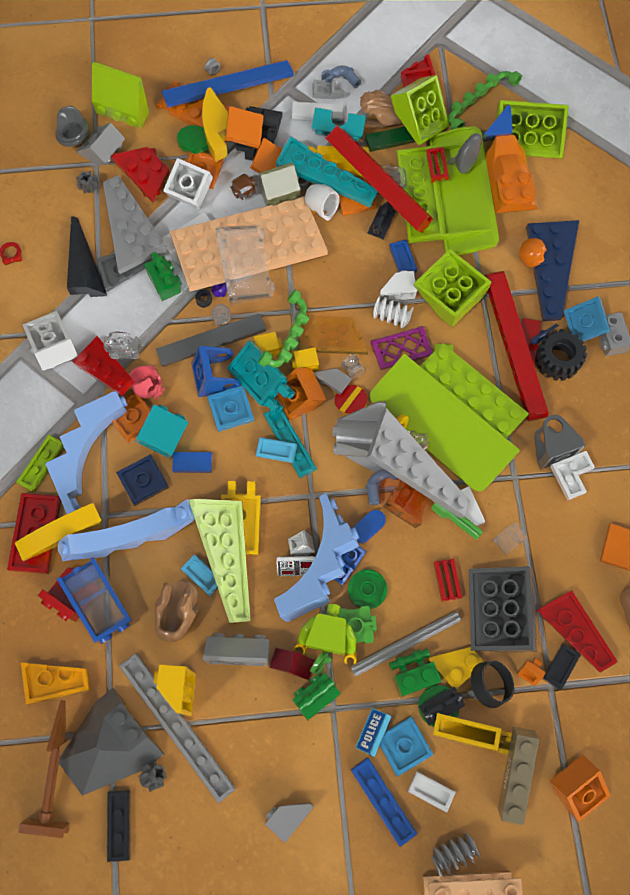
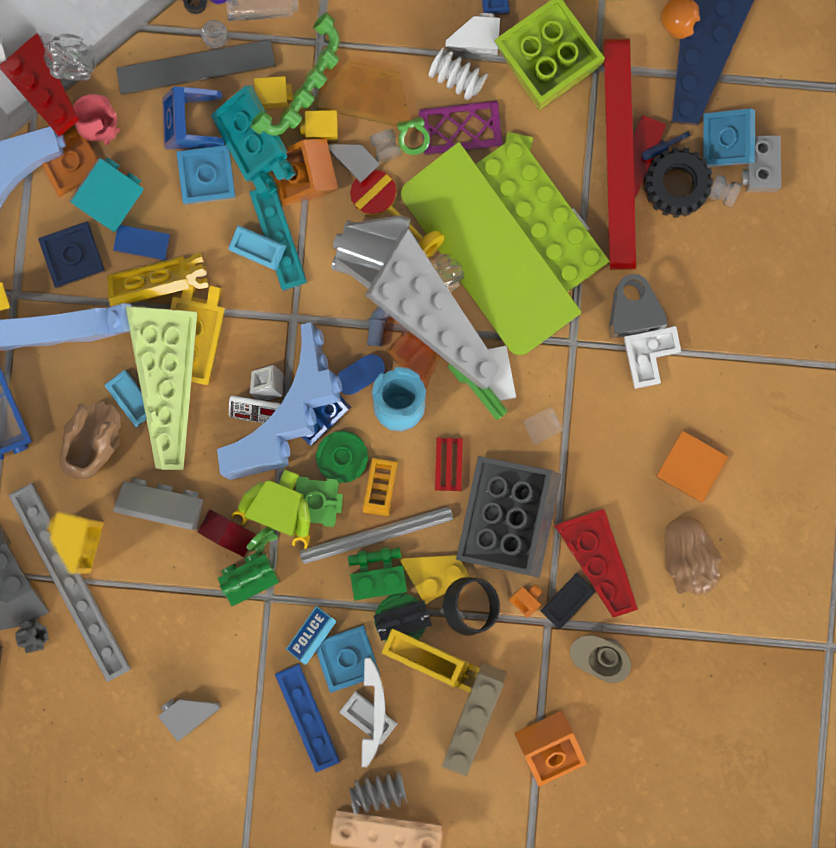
camera: 15 degrees right, 15 degrees up
none -> yellow tile [107,253,209,307]
none -> white slope [362,657,385,767]
none -> light orange slope [363,458,398,517]
none -> medium azure tile [372,367,426,432]
none -> bright green piece [397,117,430,155]
none -> dark tan piece [569,635,631,683]
none -> clear wheel [708,174,742,208]

